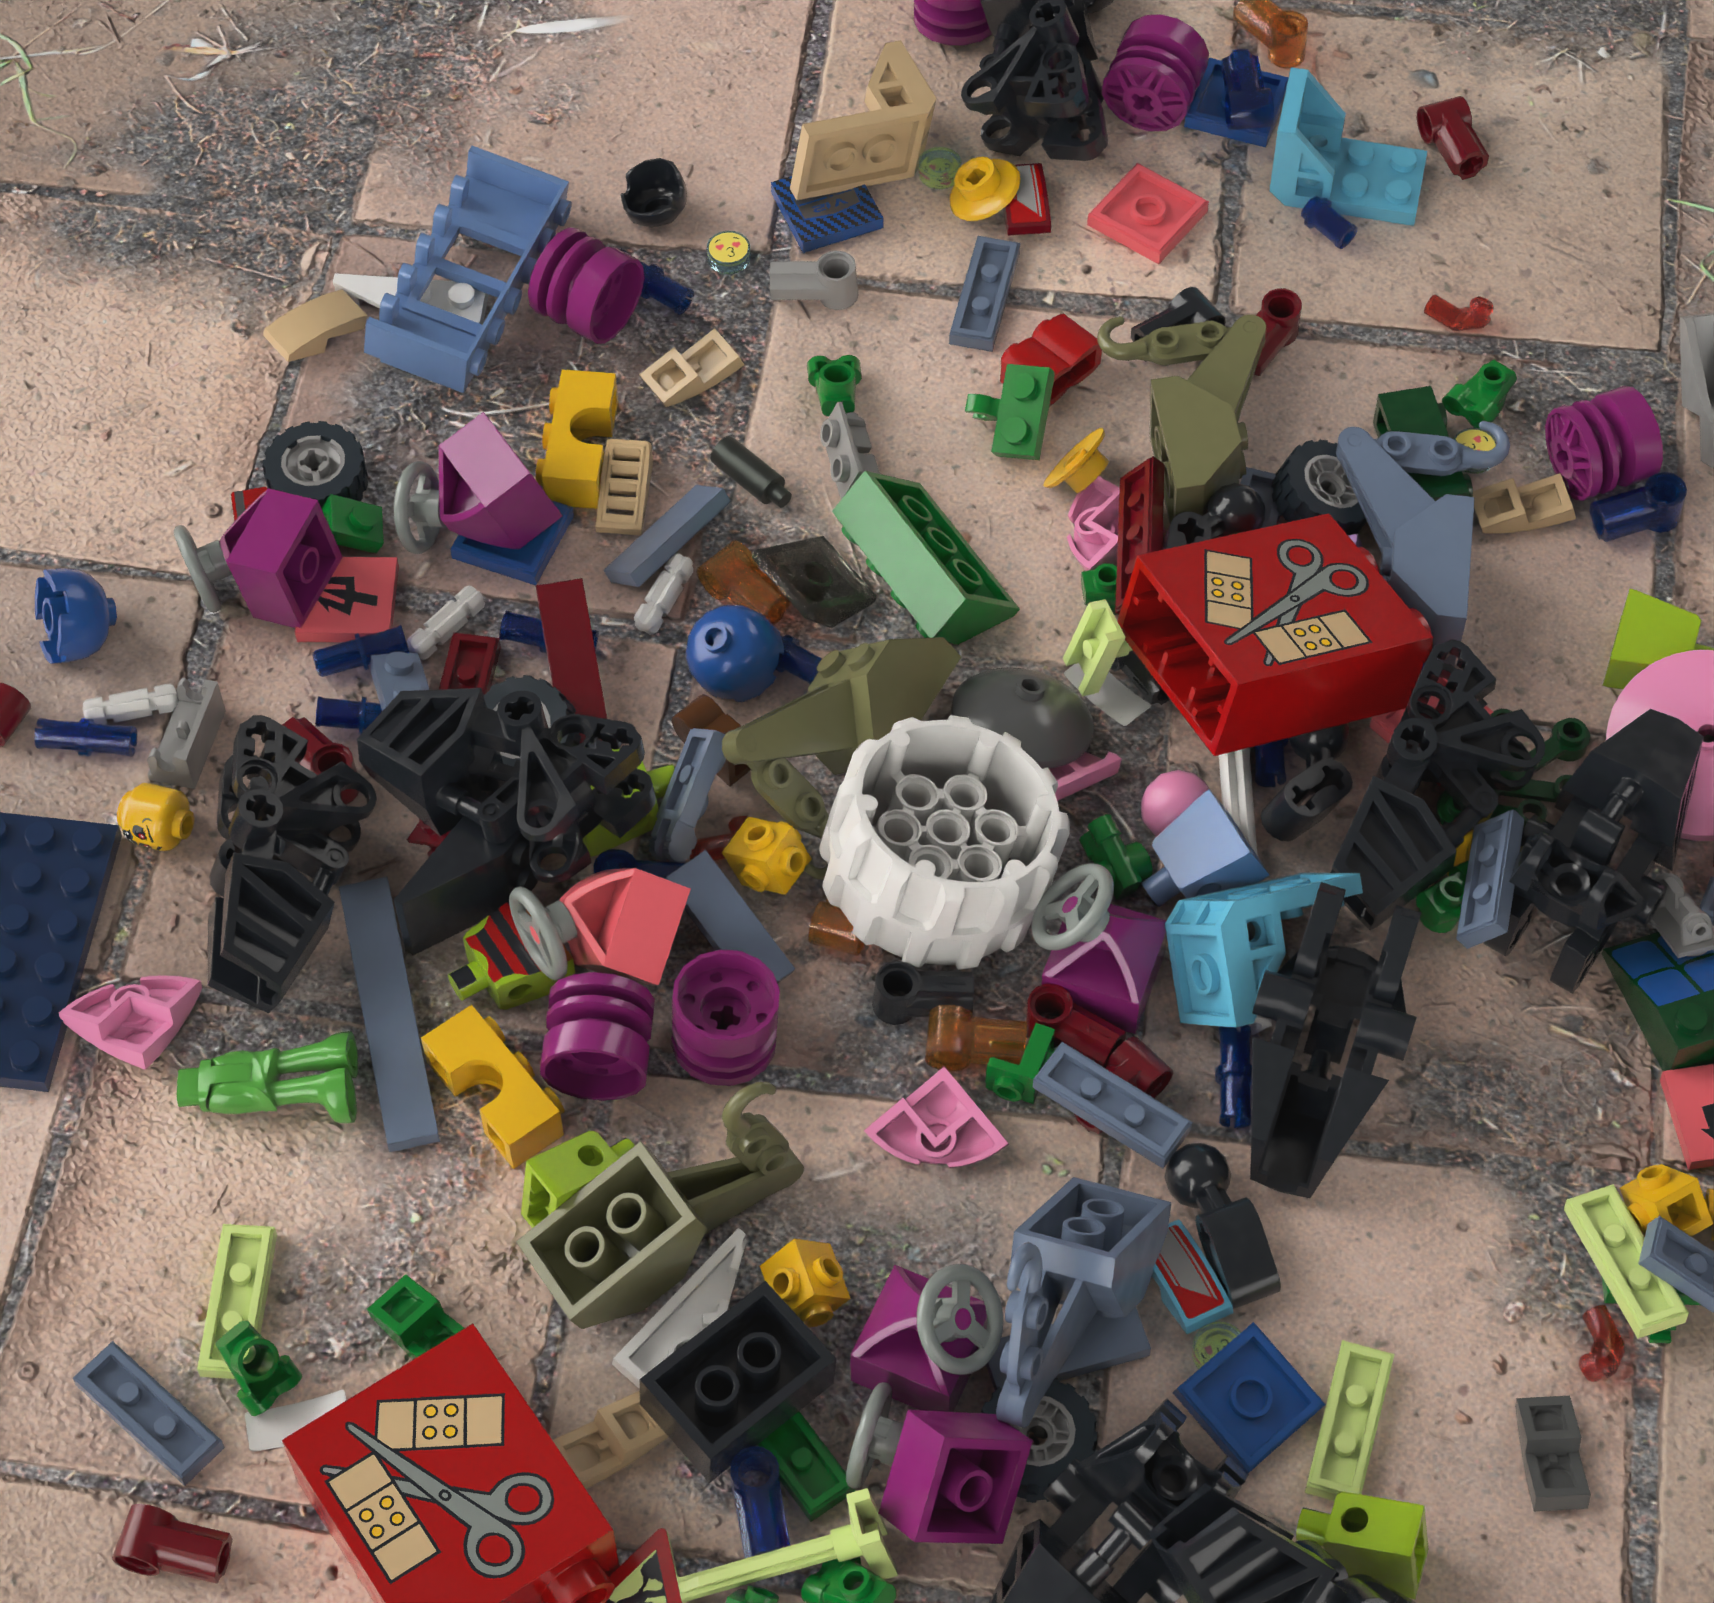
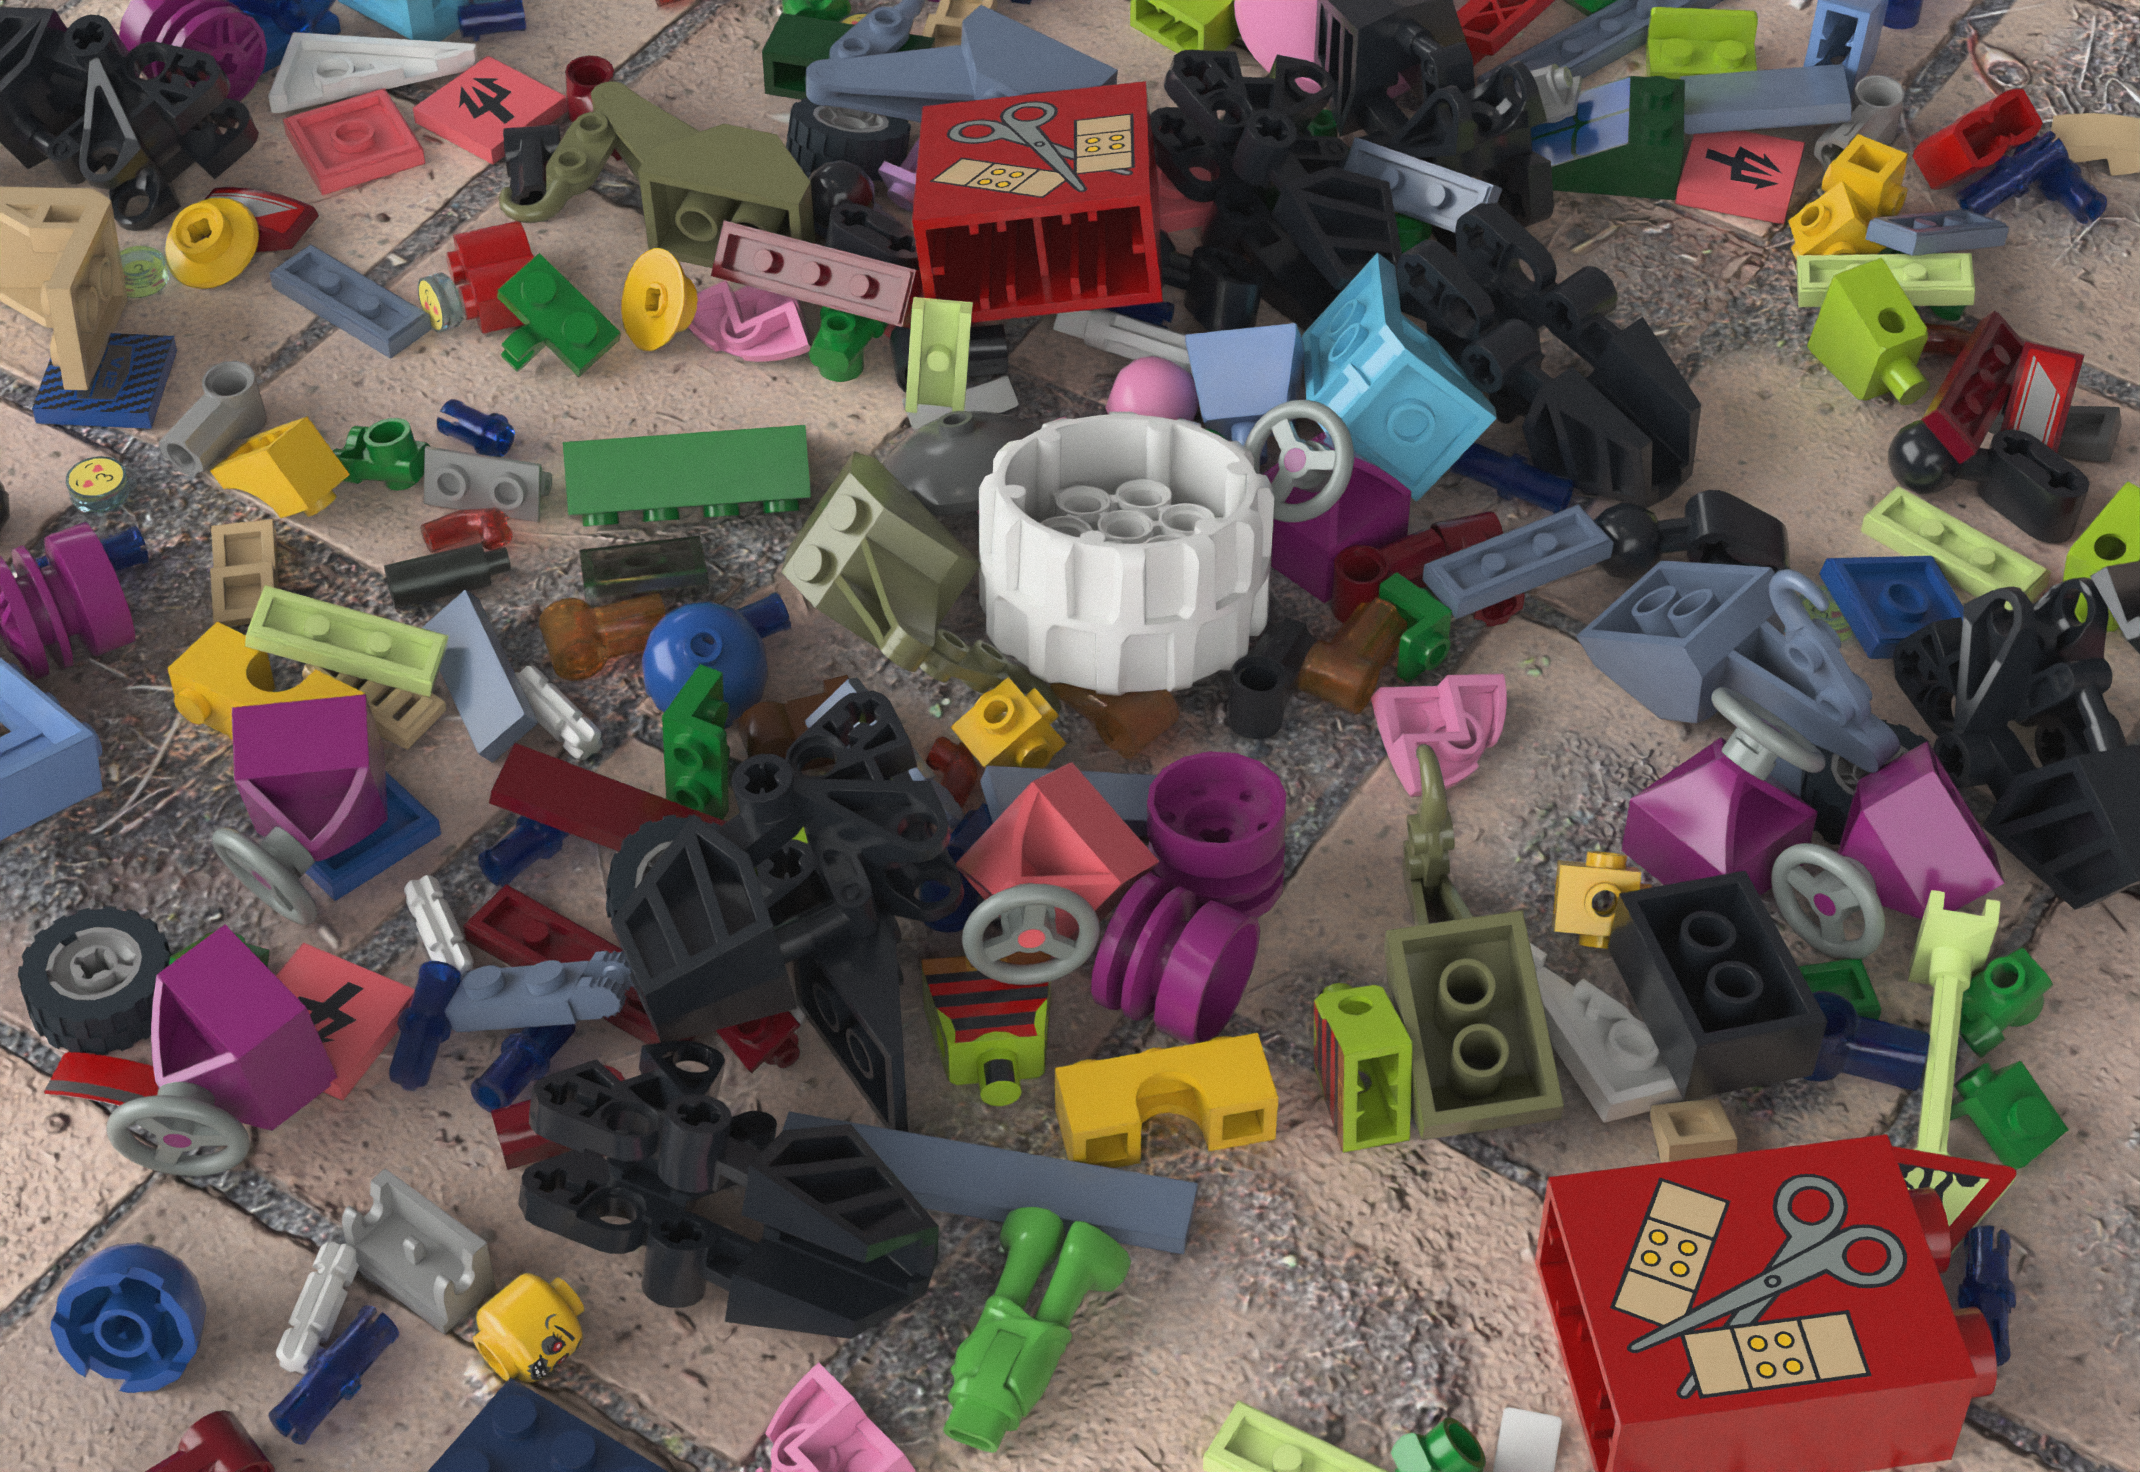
camera: 65 degrees left, 10 degrees down
green slope [367,1274,464,1359] -> none
none -> yellow arch [210,416,350,519]
none -> yellowish green tile [245,585,449,697]
none -> white wing [268,32,478,113]
none -> coral tile [413,56,567,165]
none -> clear light blue tile [418,272,463,333]
none -> clear red arm [420,507,513,553]
none -> clear blue pin [437,399,515,457]
none -> green bracket [662,664,730,820]
none -> lime torso [1807,258,1930,405]
none -> black beam [1888,420,2090,543]
none -> dark red tile [1921,311,2025,464]
none -> slope [2000,340,2085,453]

